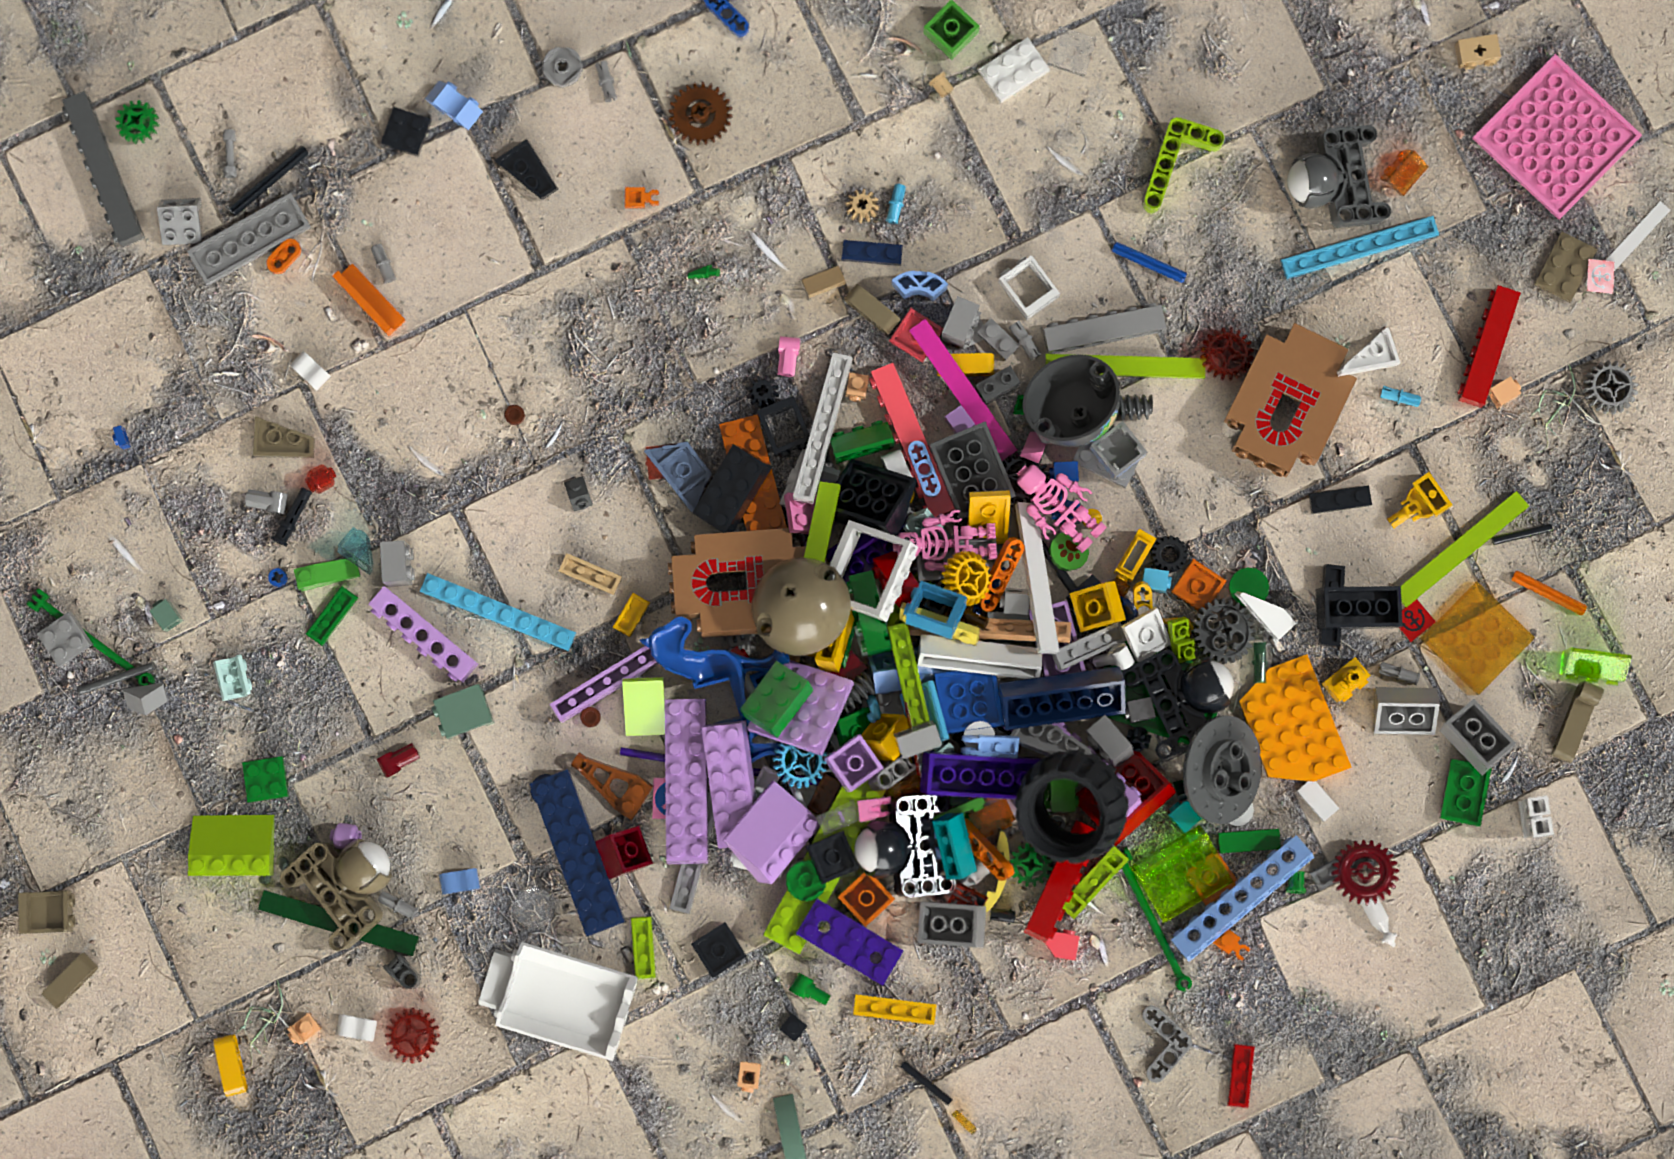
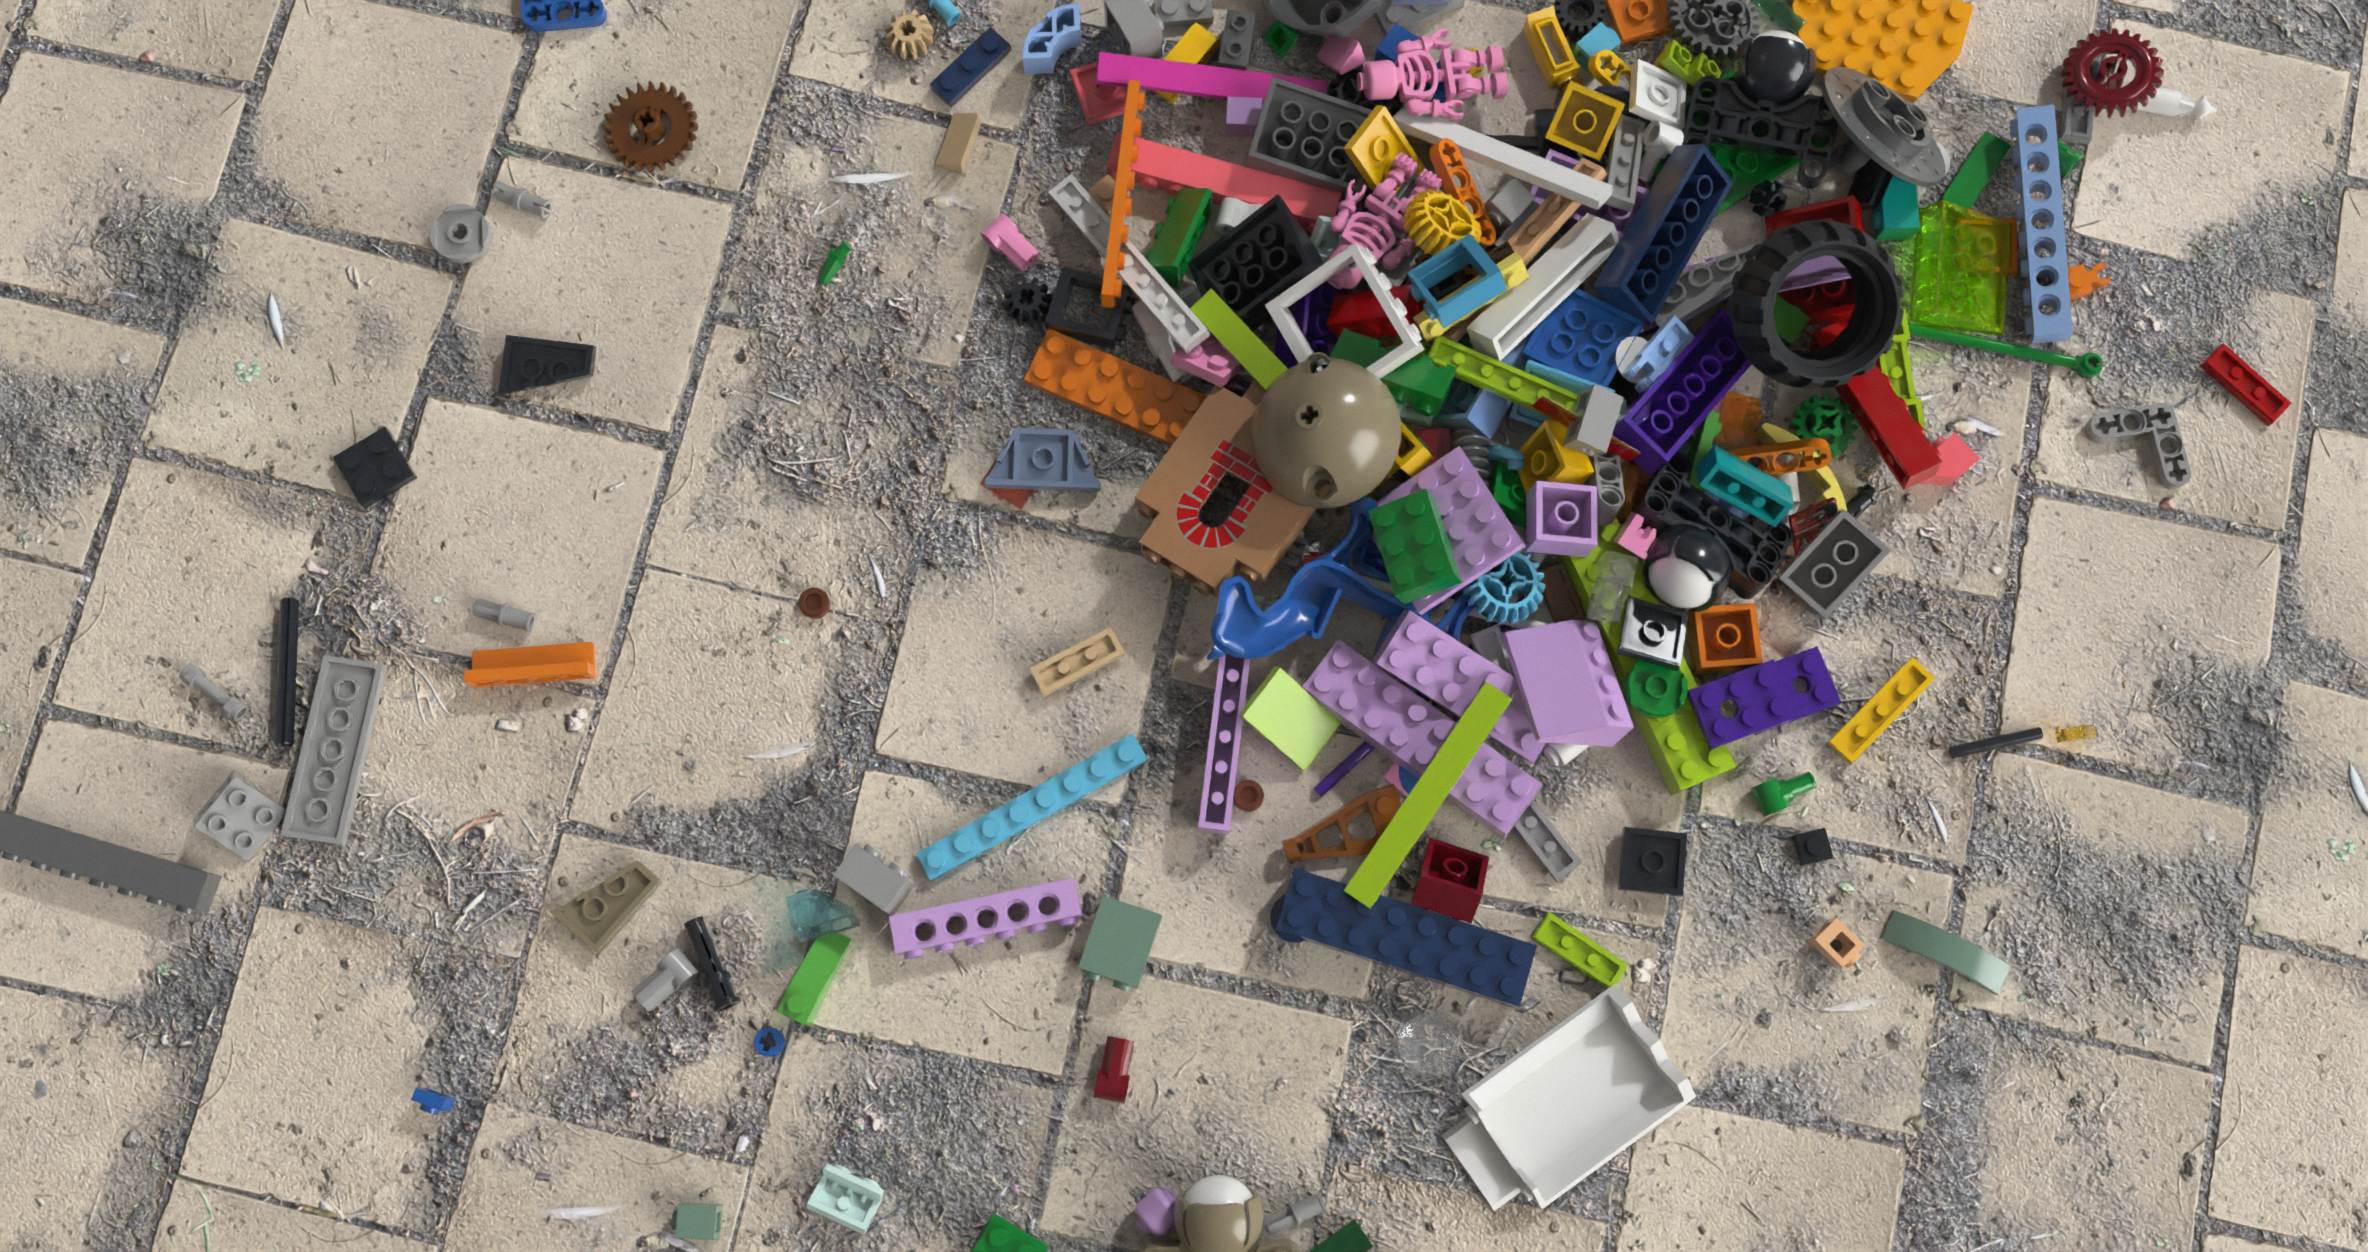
camera: 55 degrees left, 5 degrees down
green gear [115,100,160,144] -> none
orange plate [267,239,301,274] -> none
white axle [290,351,330,390] -> none
clear red head [305,464,336,494] -> none
green tile [306,586,358,646] -> none
light blue brick [425,80,483,130] -> none
medium blue axle [439,868,480,895] -> none
dark grey bracket [564,476,593,511] -> none
yellow plate [613,592,650,637] -> none
orange plate [625,187,659,208] -> none
black brick [693,444,773,533] -> none
dark tan beam [844,284,900,335] -> none
light blue beam [908,441,941,497] -> none
bright green tile [1049,533,1089,571] -> none
light grey brick [1086,715,1134,769] -> none
flat silver brick [1125,697,1156,723] -> none
white tile [1297,778,1339,822] -> none
none -> orange plate [1101,80,1146,308]
none -> lime tile [1344,682,1512,909]

